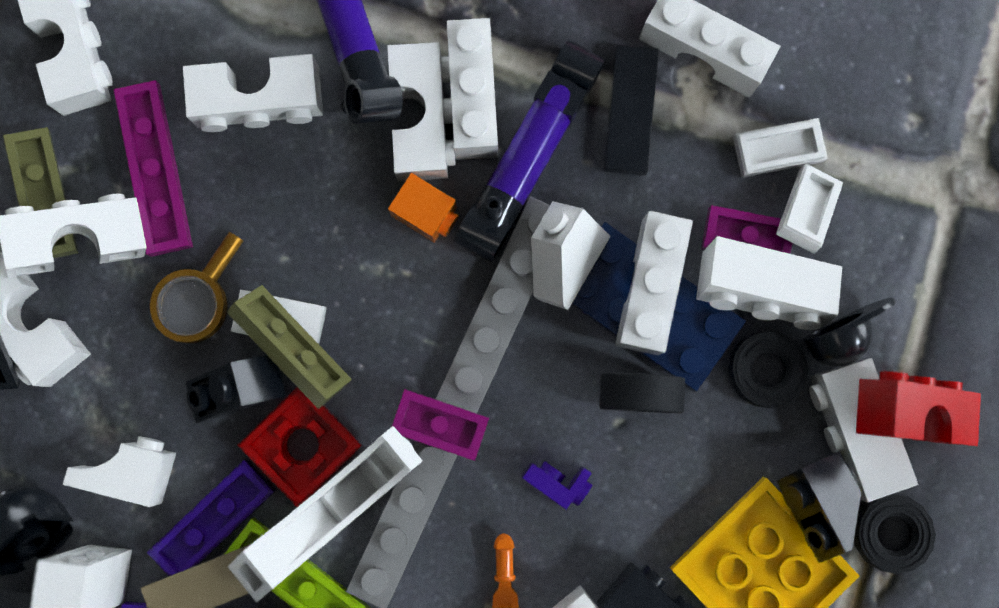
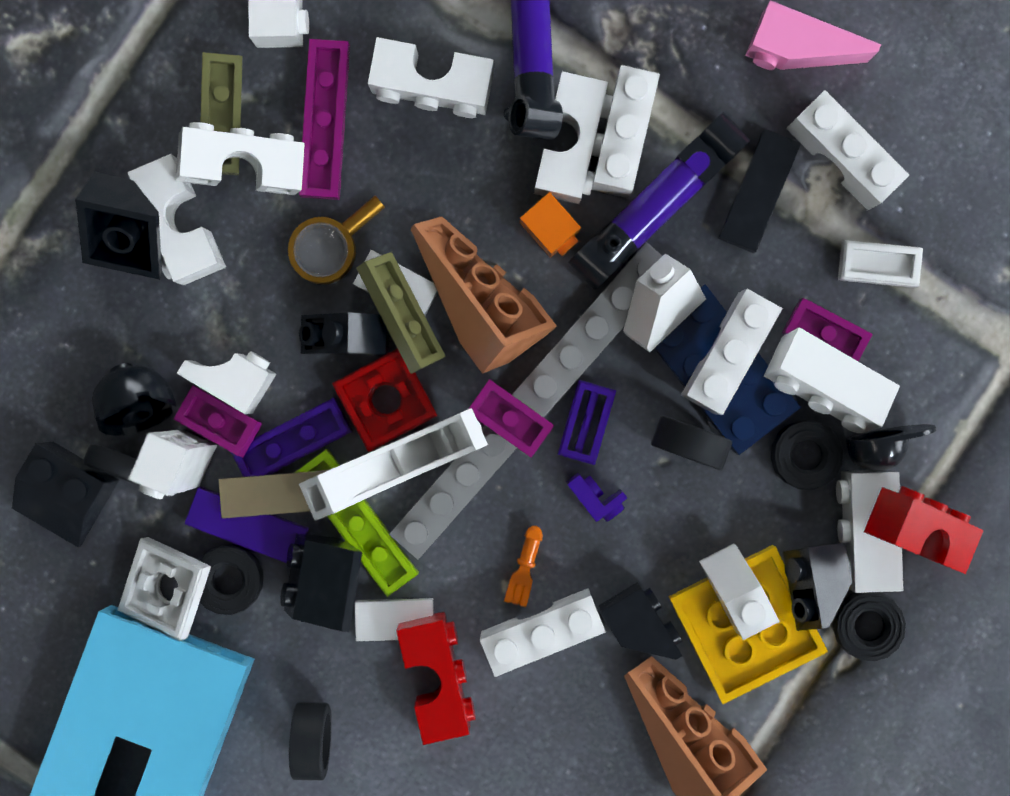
camera: 20 degrees right, 5 degrees up
white tile [776,163,843,254] -> none
none -> magenta plate [173,385,262,457]
none -> nougat wedge [411,217,557,374]
none -> dark purple tile [557,380,617,465]
none -> white slope [699,543,780,640]

